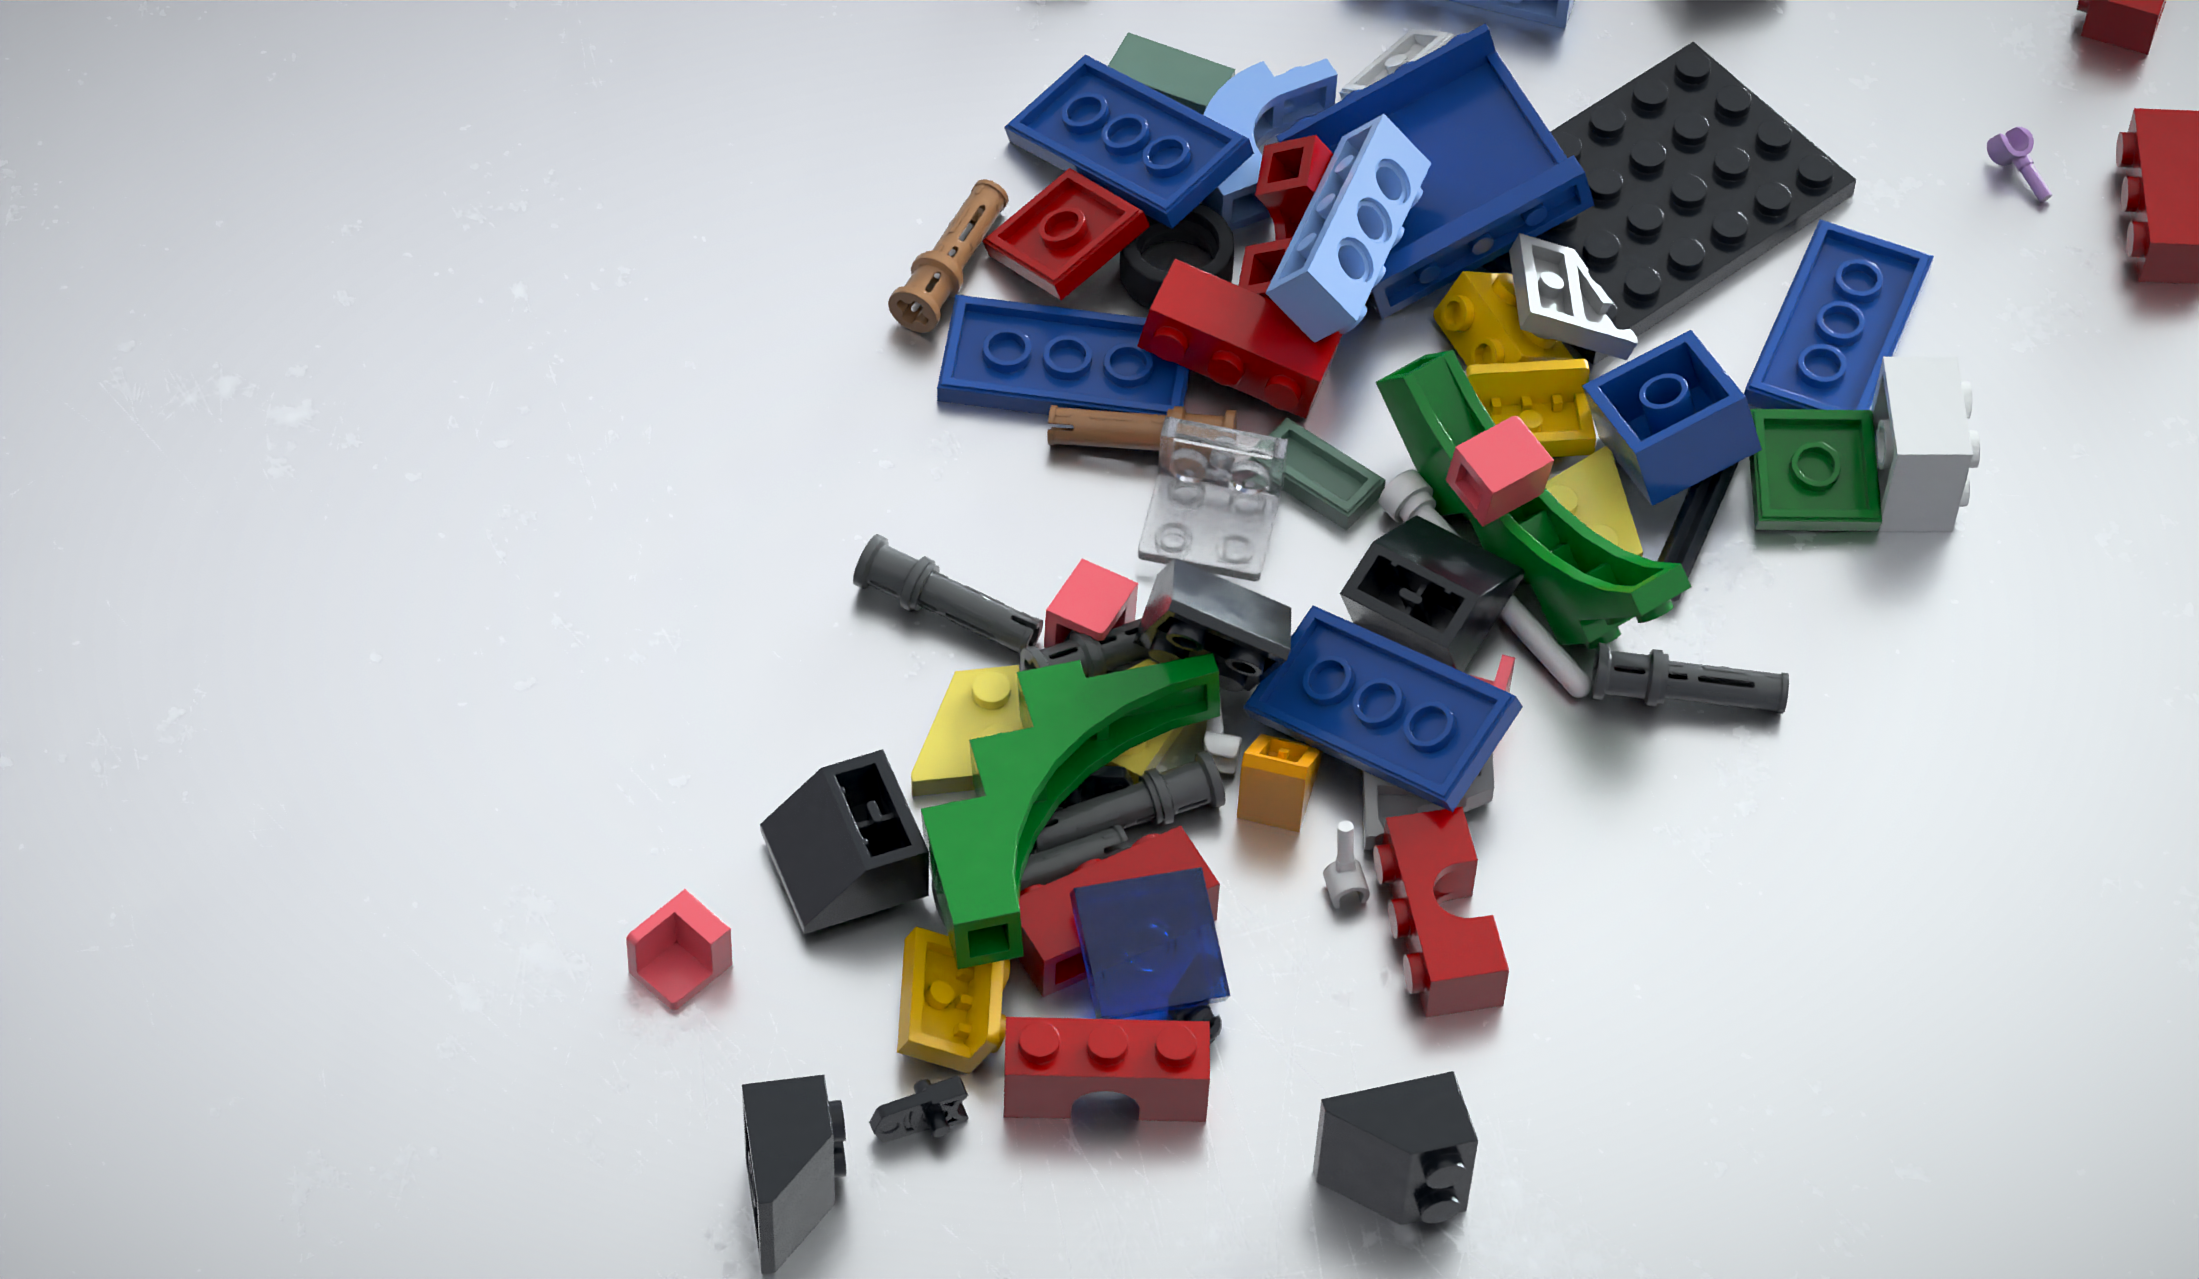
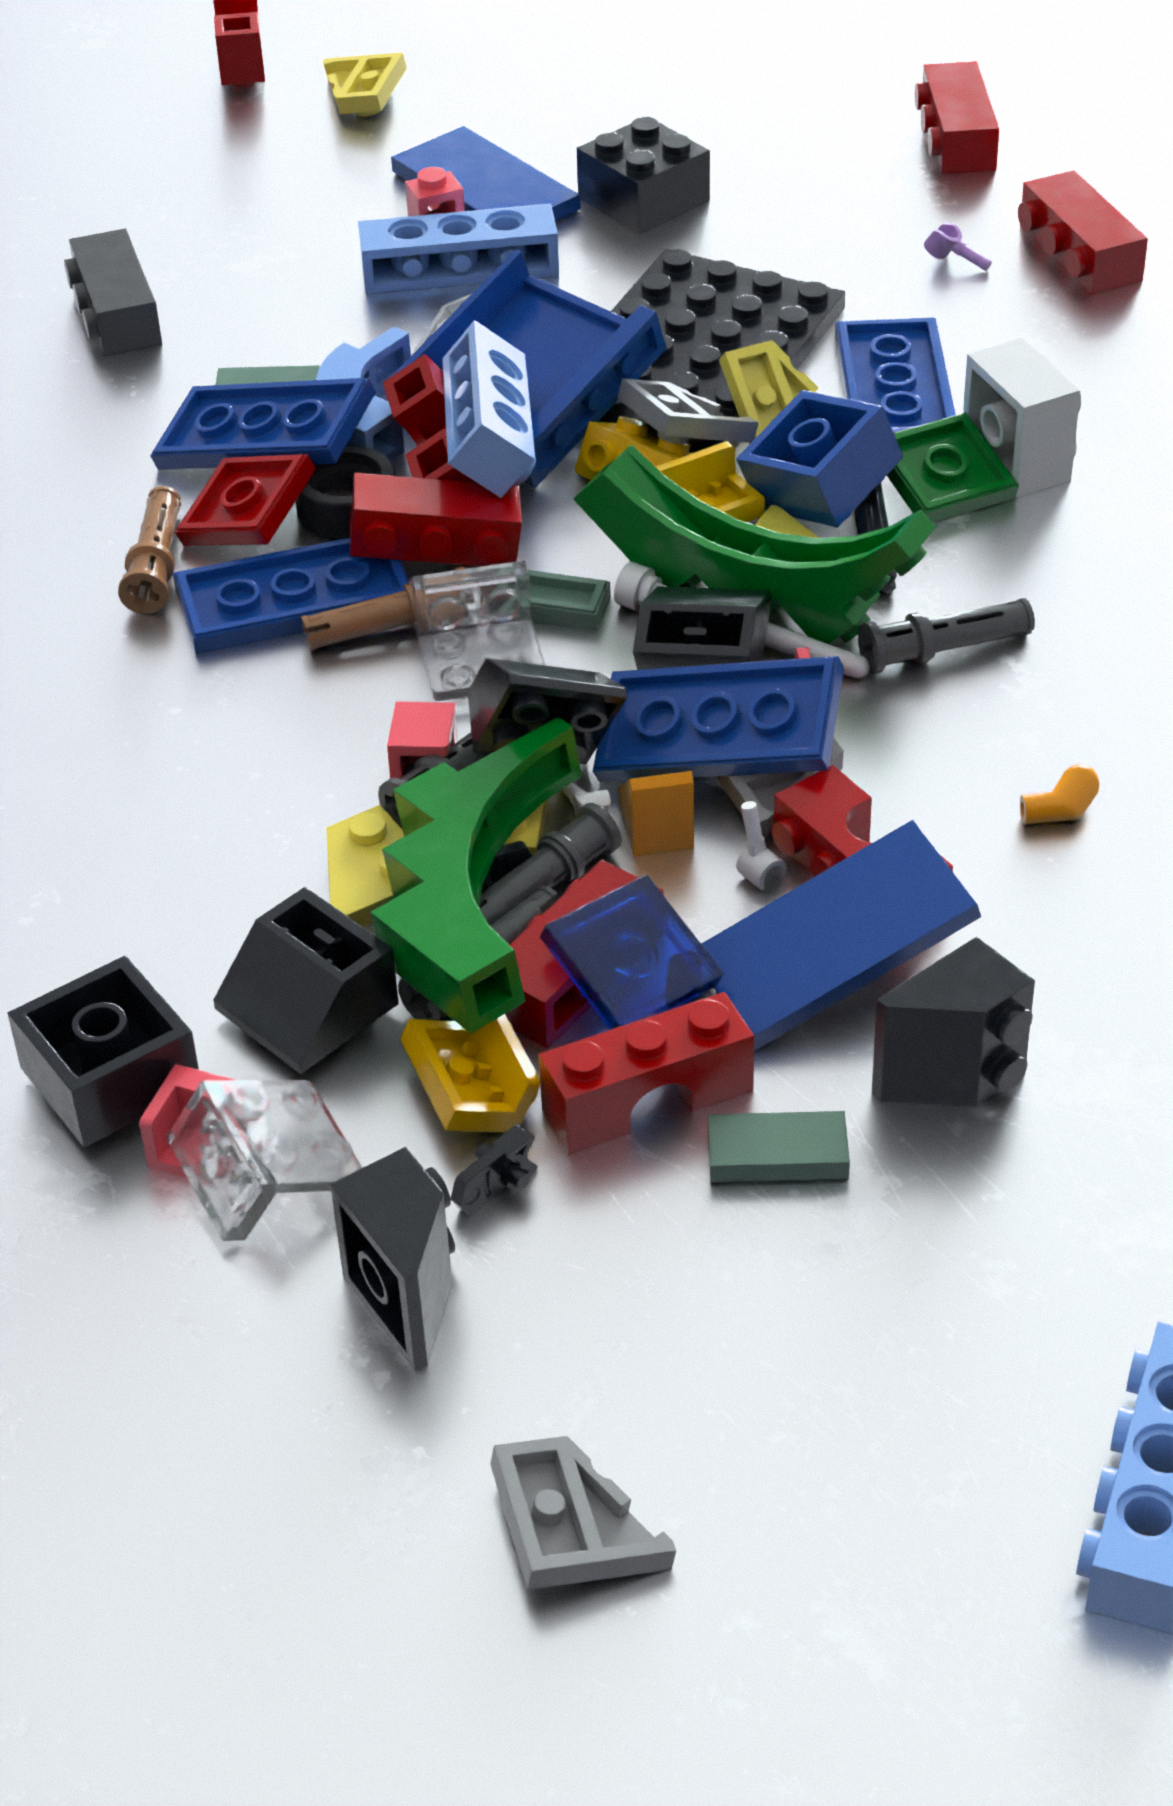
camera: 20 degrees left, 10 degrees down
dark grey pin [853,534,1043,654] -> none
coral panel [1446,416,1554,527] -> none
none -> black brick [7,955,199,1147]
none -> clear bracket [165,1080,363,1241]
none -> blue tile [691,819,982,1051]
none -> sand green tile [708,1111,850,1182]
none -> light yellow wing [719,340,819,444]
none -> light orange arm [1019,764,1100,825]

